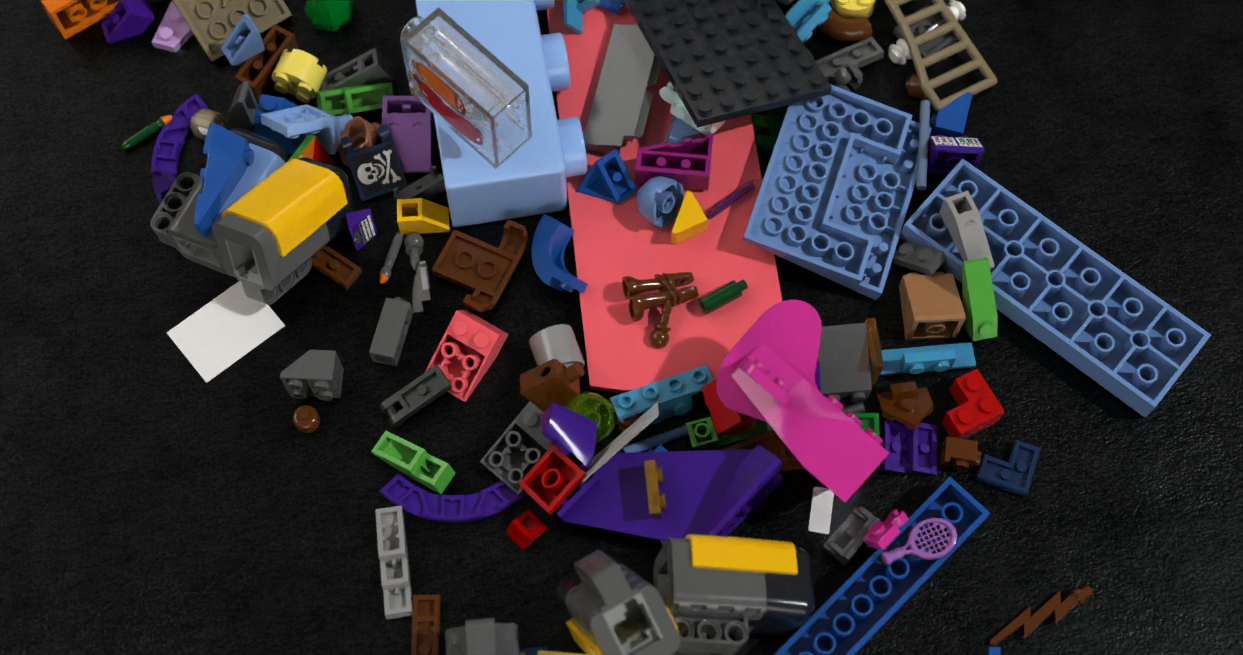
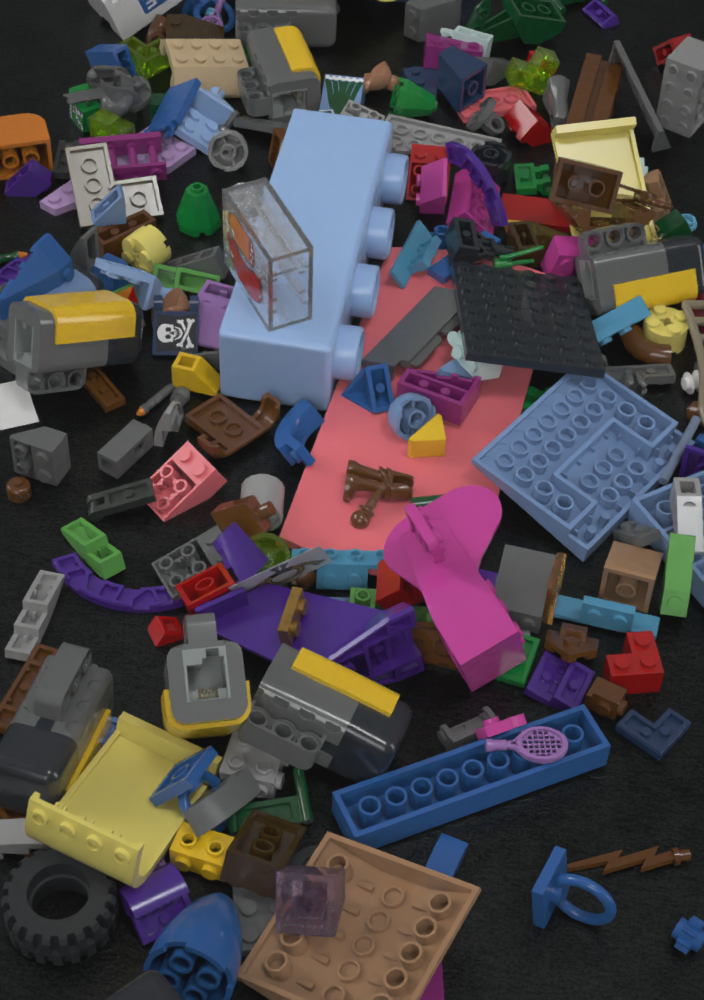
camera: 20 degrees right, 20 degrees down
slope [346,208,378,251] -> none
piece [706,180,759,219] -> none
white sticker [808,486,834,534] -> none

